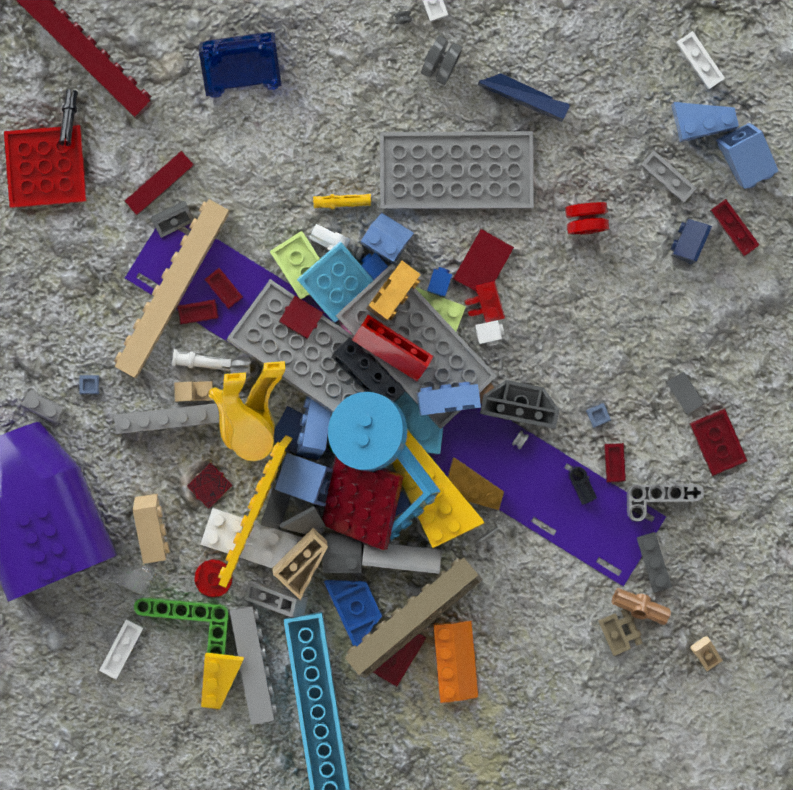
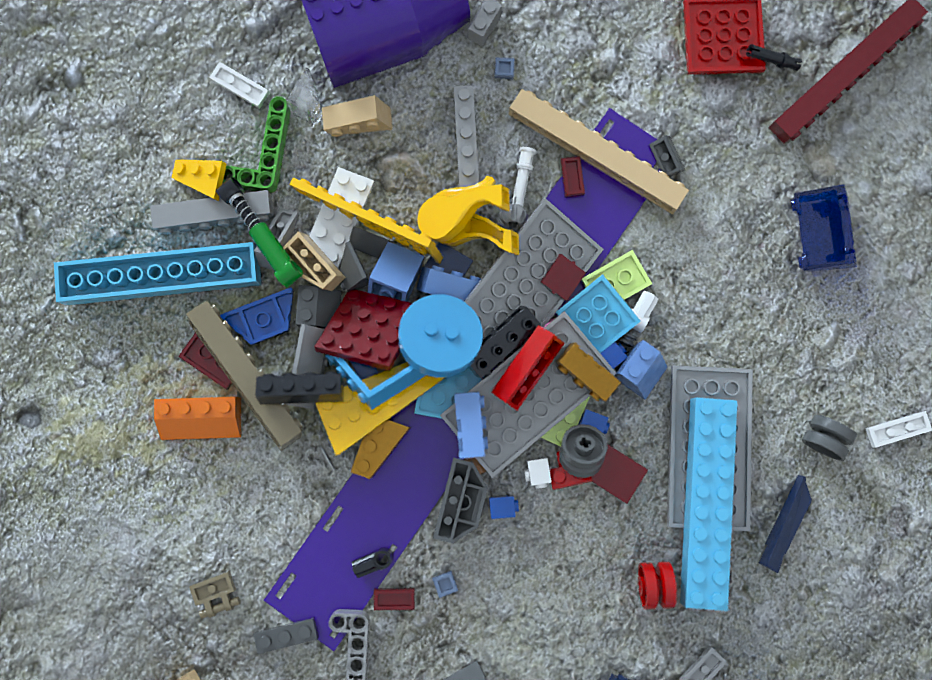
camera: 90 degrees right, 5 degrees down
dark red tile [124,151,195,216] -> none
tan slope [174,381,213,402] -> none
dark red piece [187,463,233,509] -> none
red tile [194,559,233,598] -> none
dark red tile [204,268,244,309] -> none
yellow pin [313,194,371,209] -> none
dark grey bush [394,11,412,24] -> none
light grey bush [512,430,529,450] -> none
medium nougat piece [611,588,671,625] -> none
none -> green piece [216,177,304,288]
none -> black brick [255,372,344,405]
none -> blue brick [489,495,519,519]
none -> dark grey wheel [559,424,608,478]
none -> medium azure brick [680,397,737,611]

